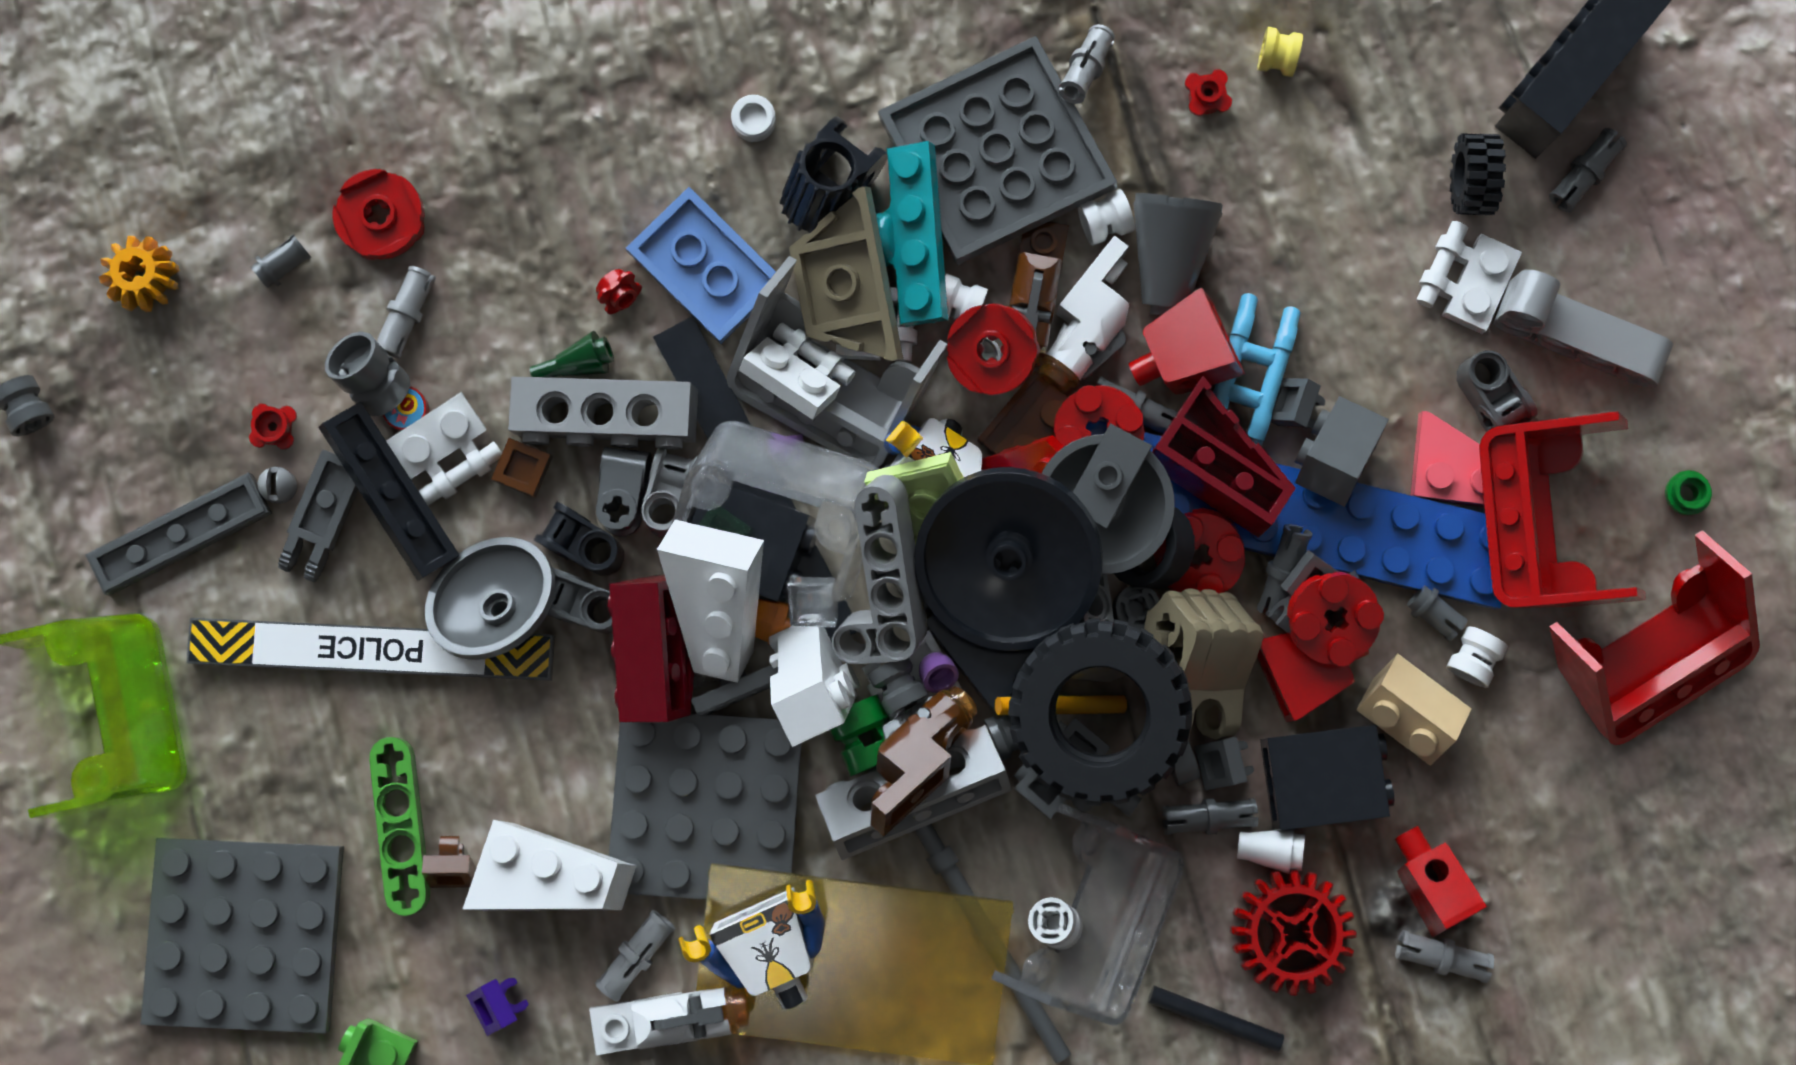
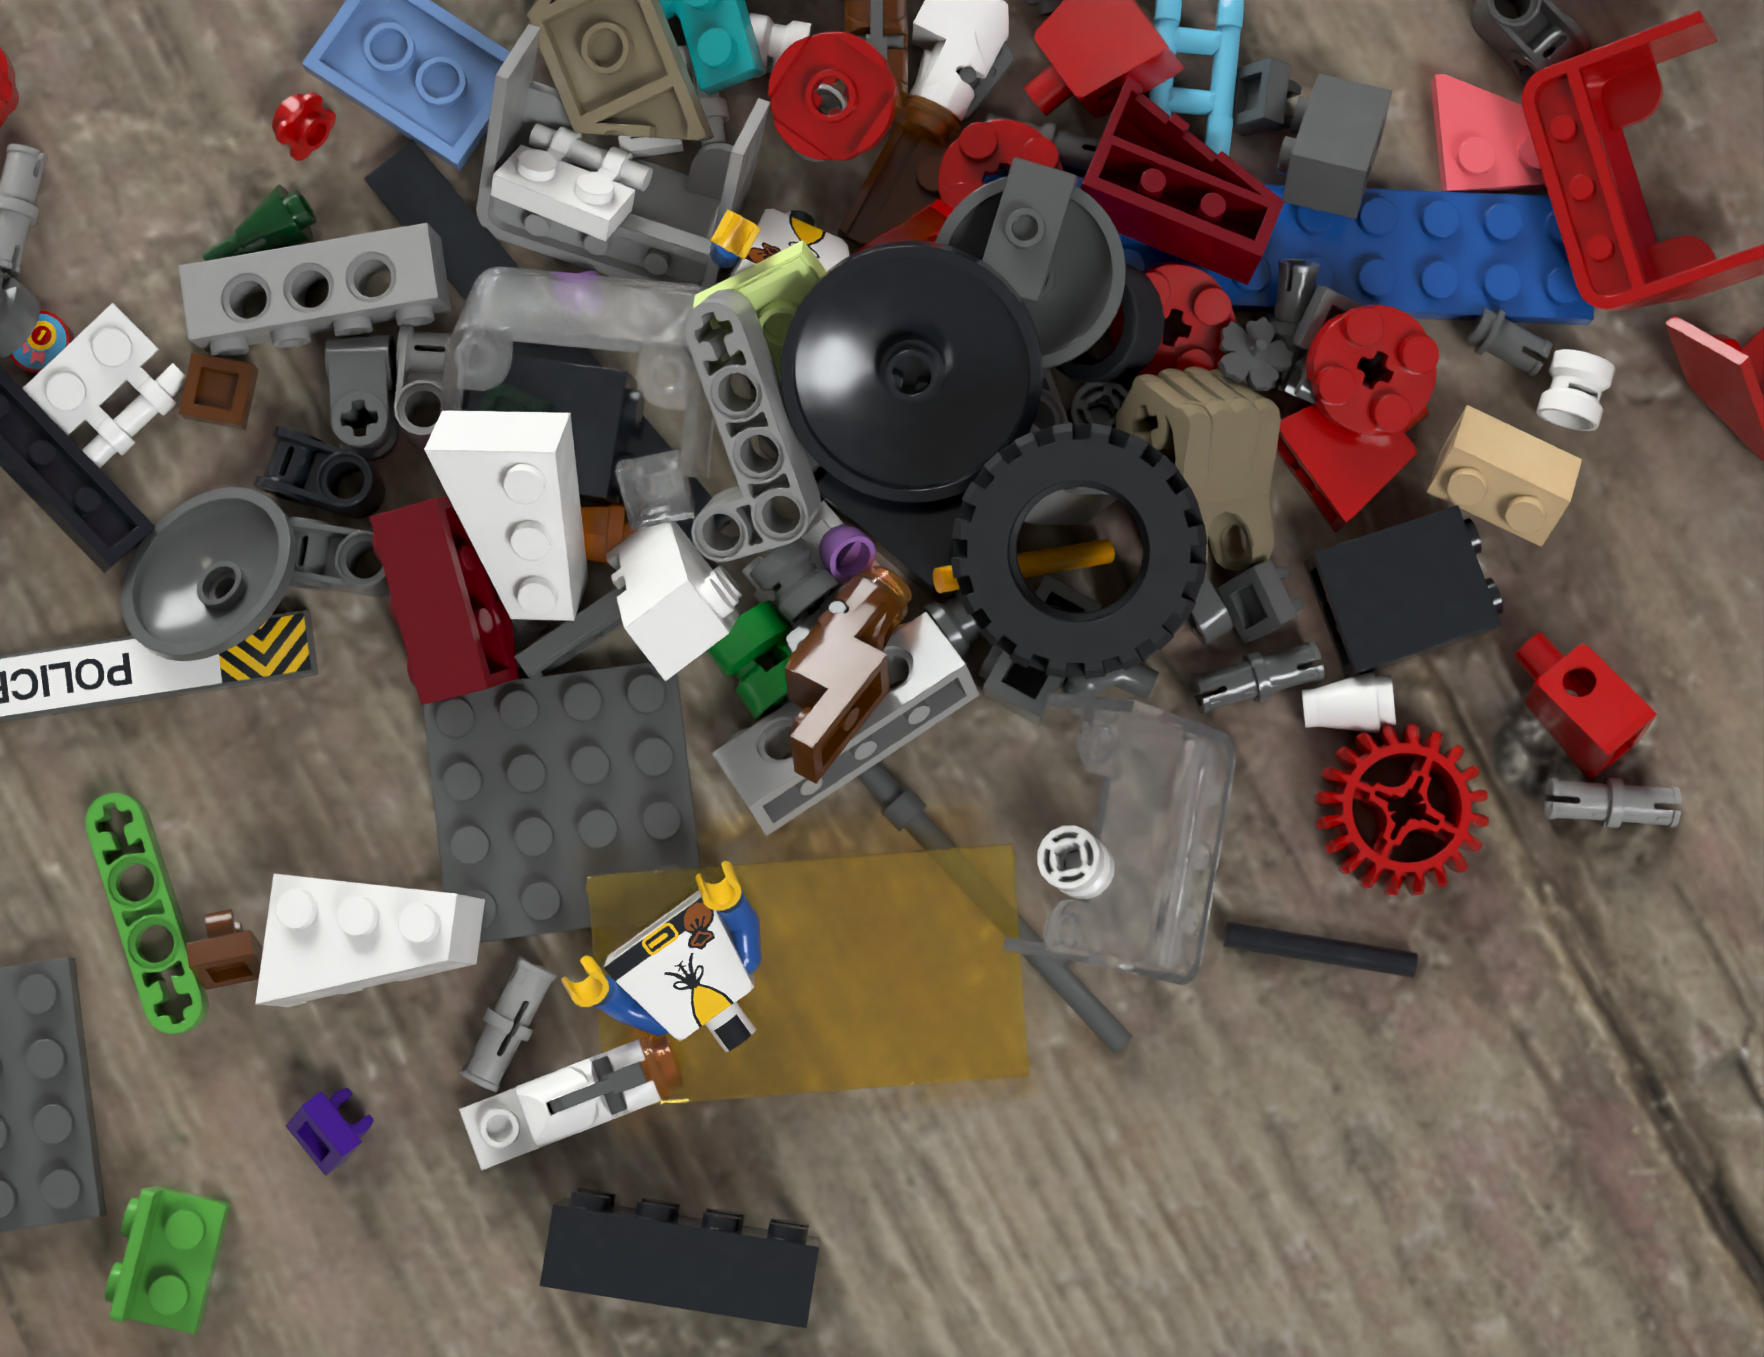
camera: 15 degrees left, 0 degrees up
none -> dark grey plant [1218,317,1294,392]

